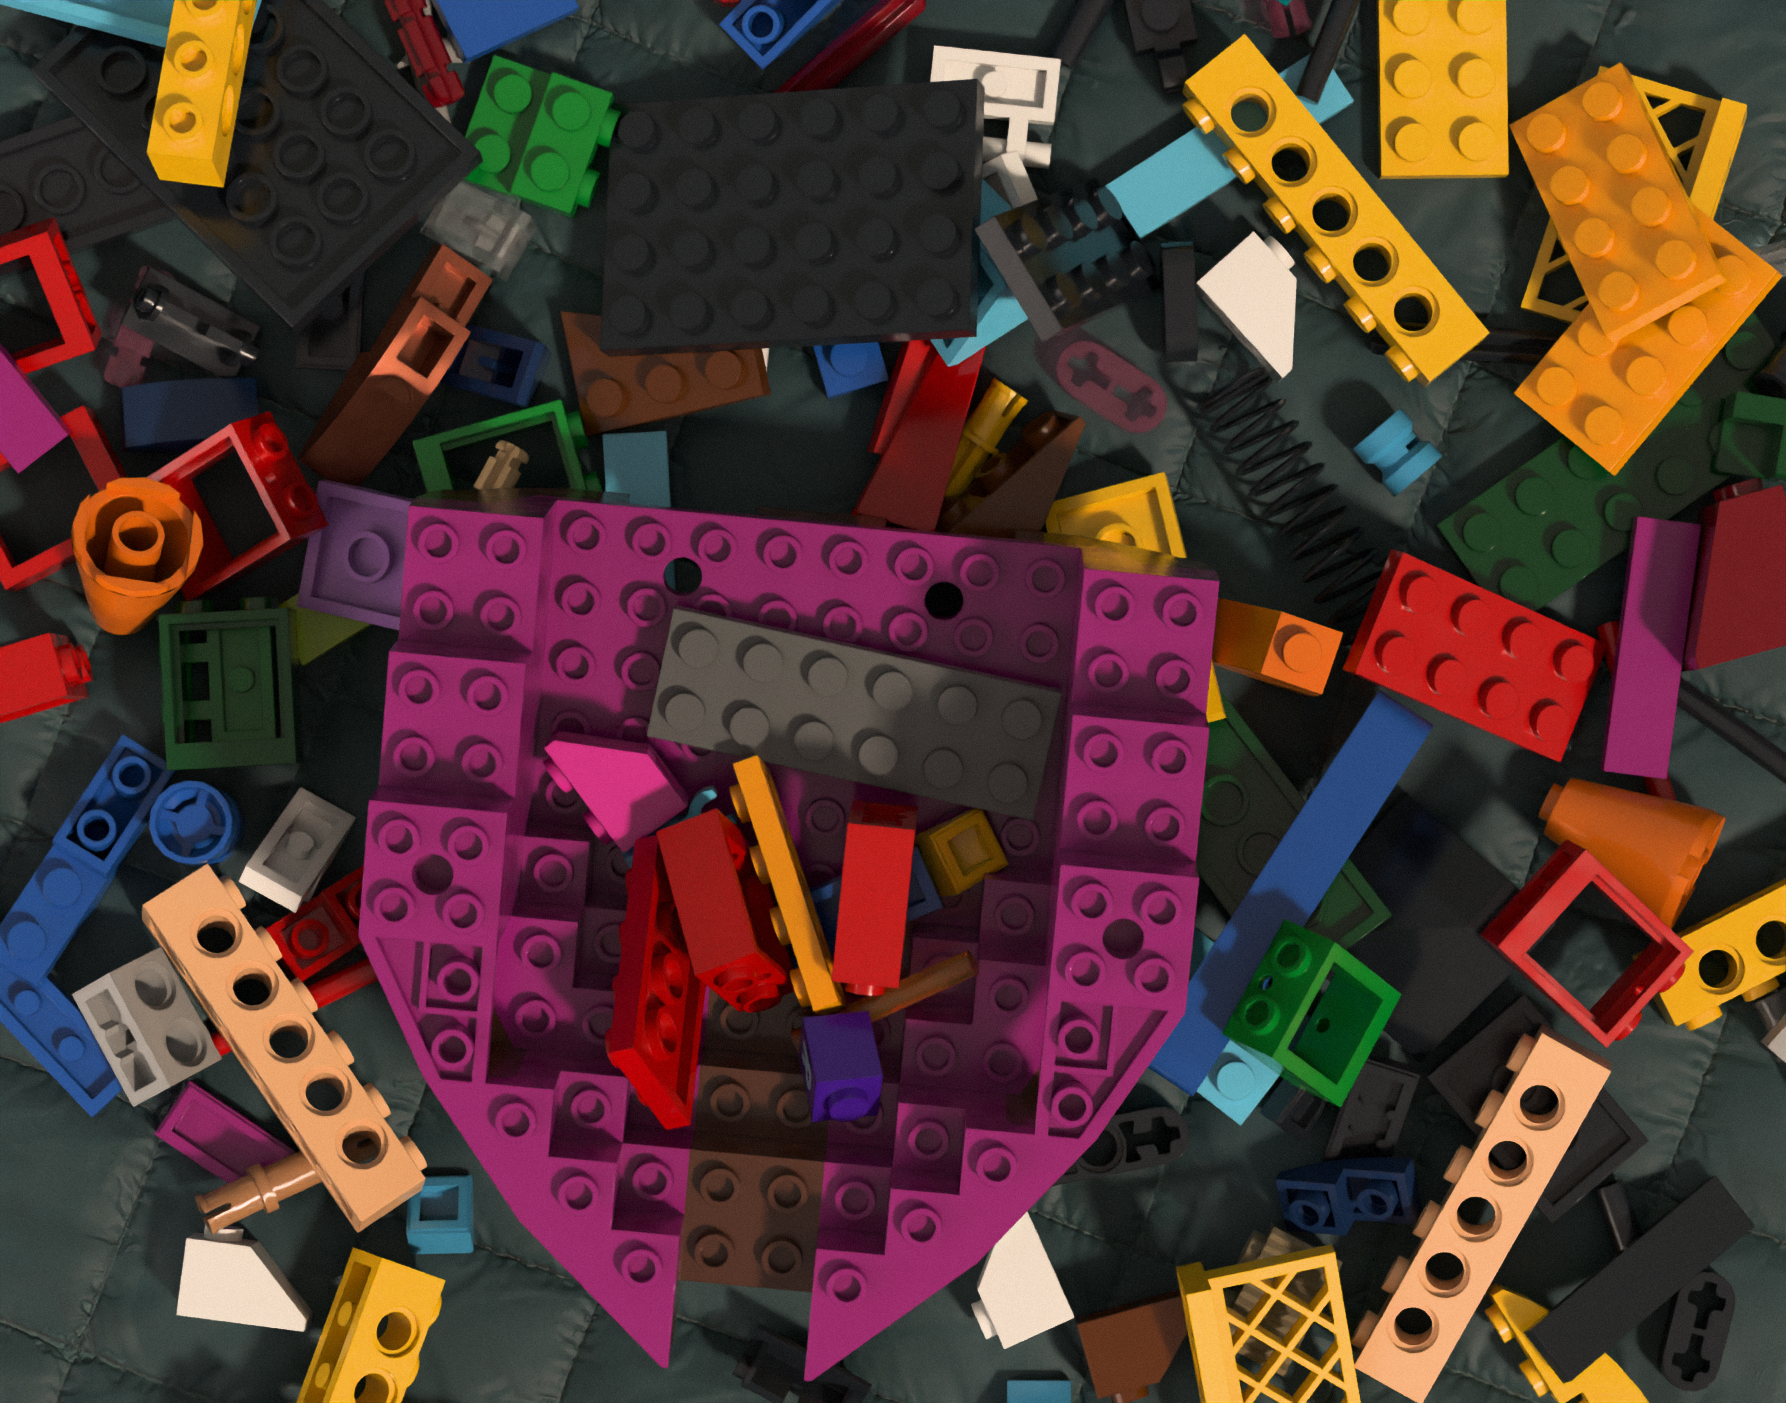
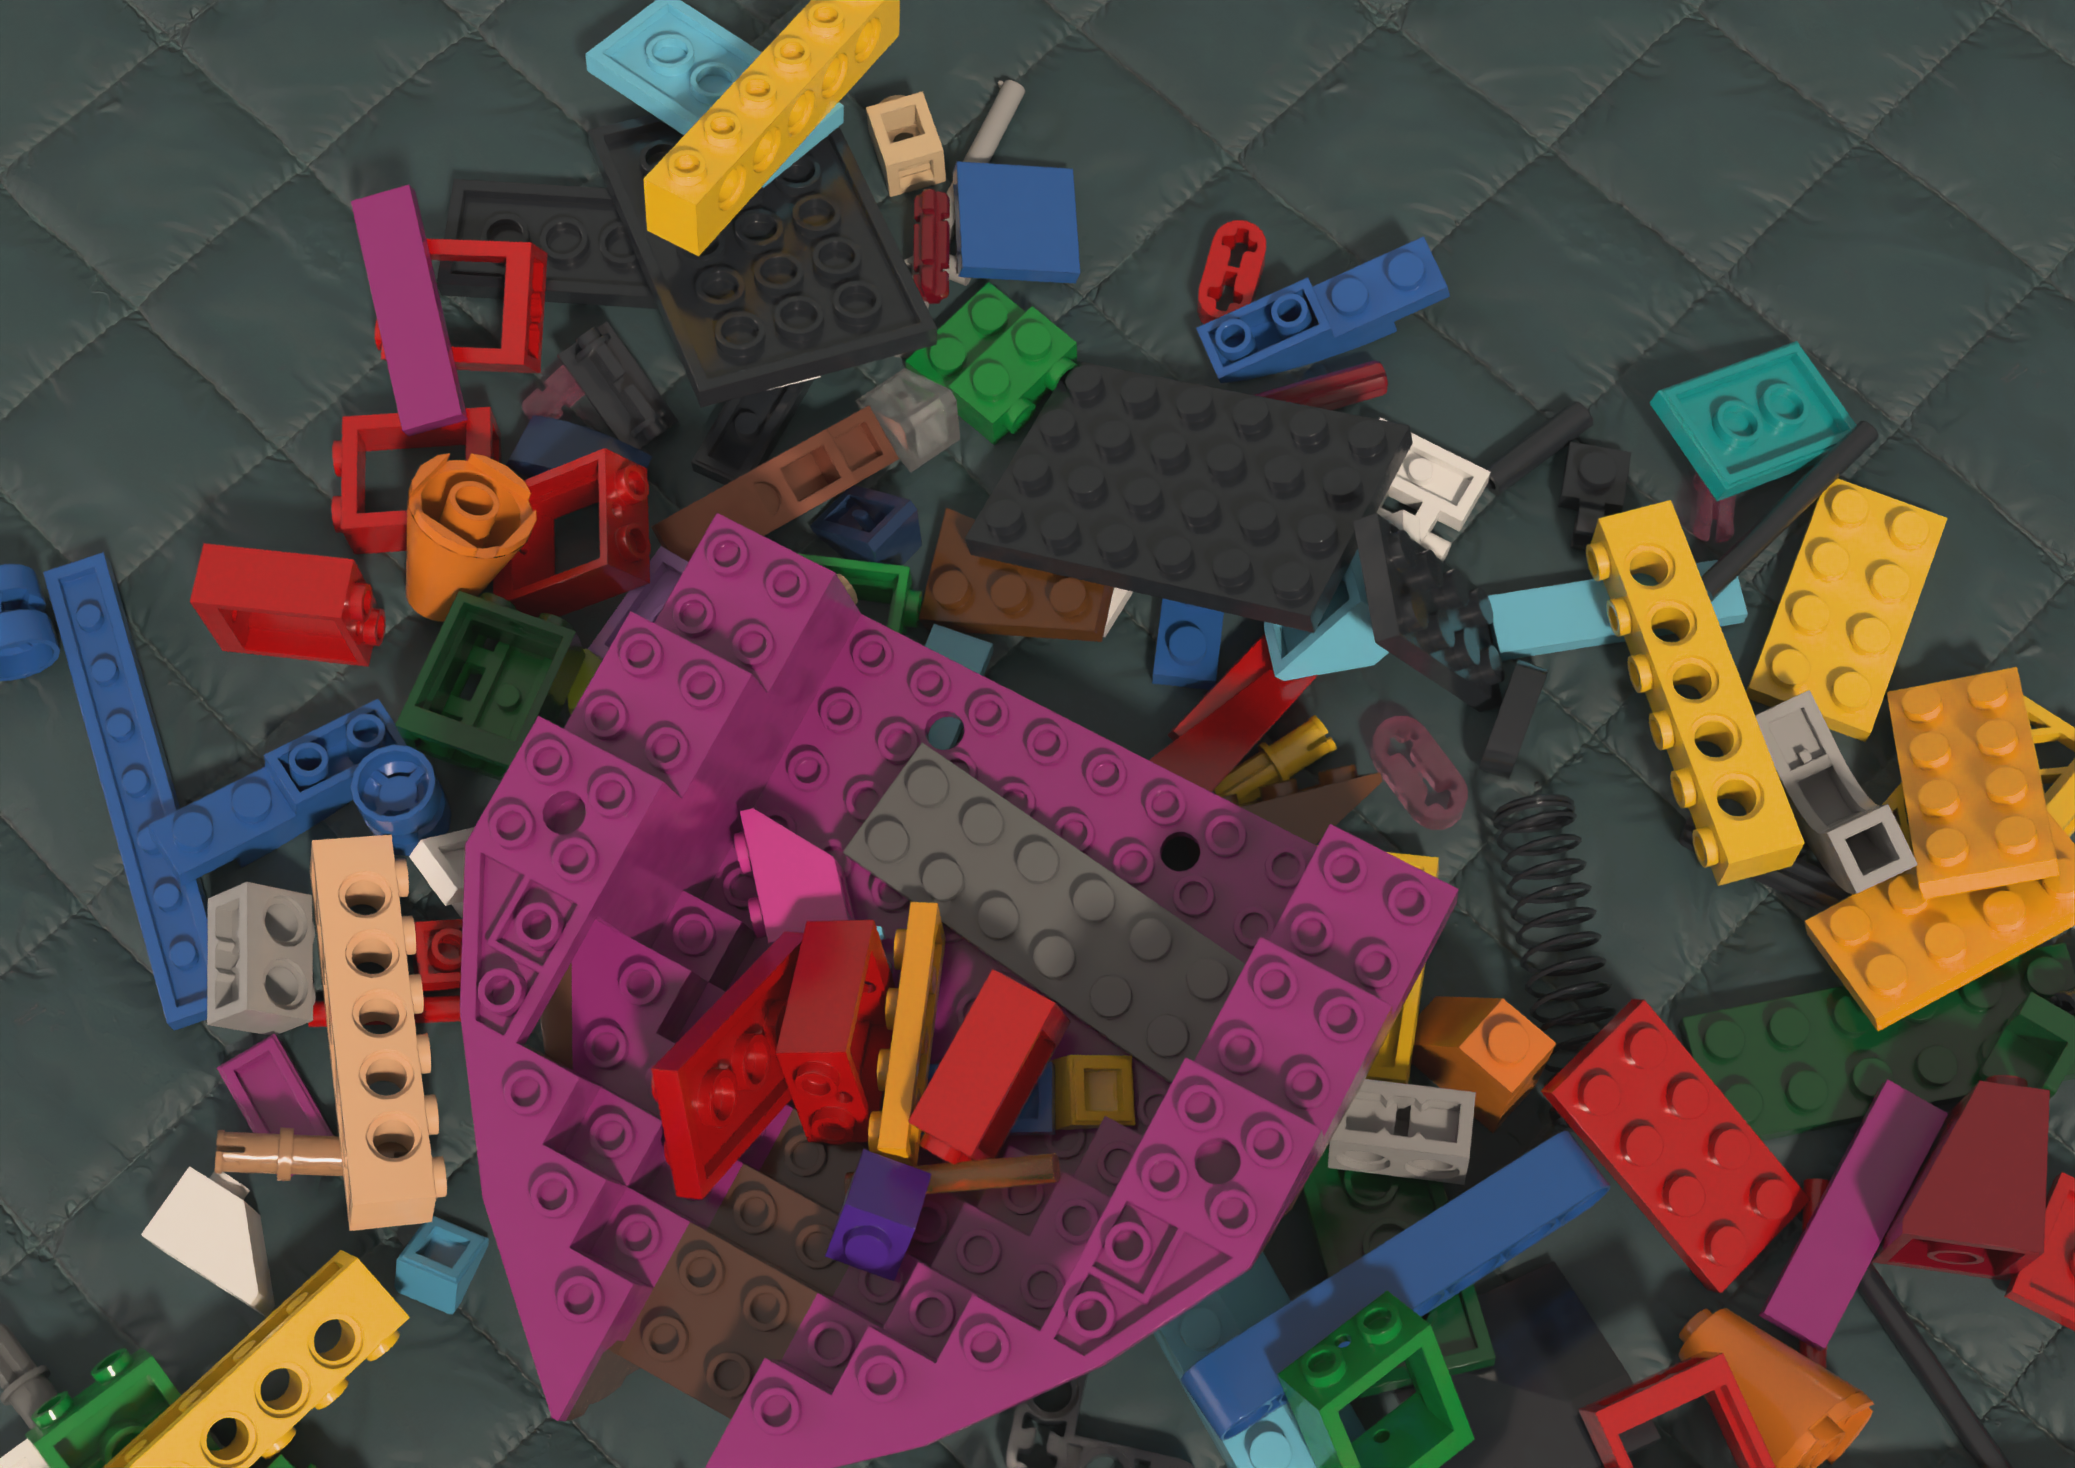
camera: 25 degrees right, 20 degrees down
white slope [1196,231,1297,383] -> none
dark azure wheel [1353,408,1443,497] -> none
none -> light grey brick [1328,1079,1476,1185]
none -> light grey arch [1755,690,1918,894]

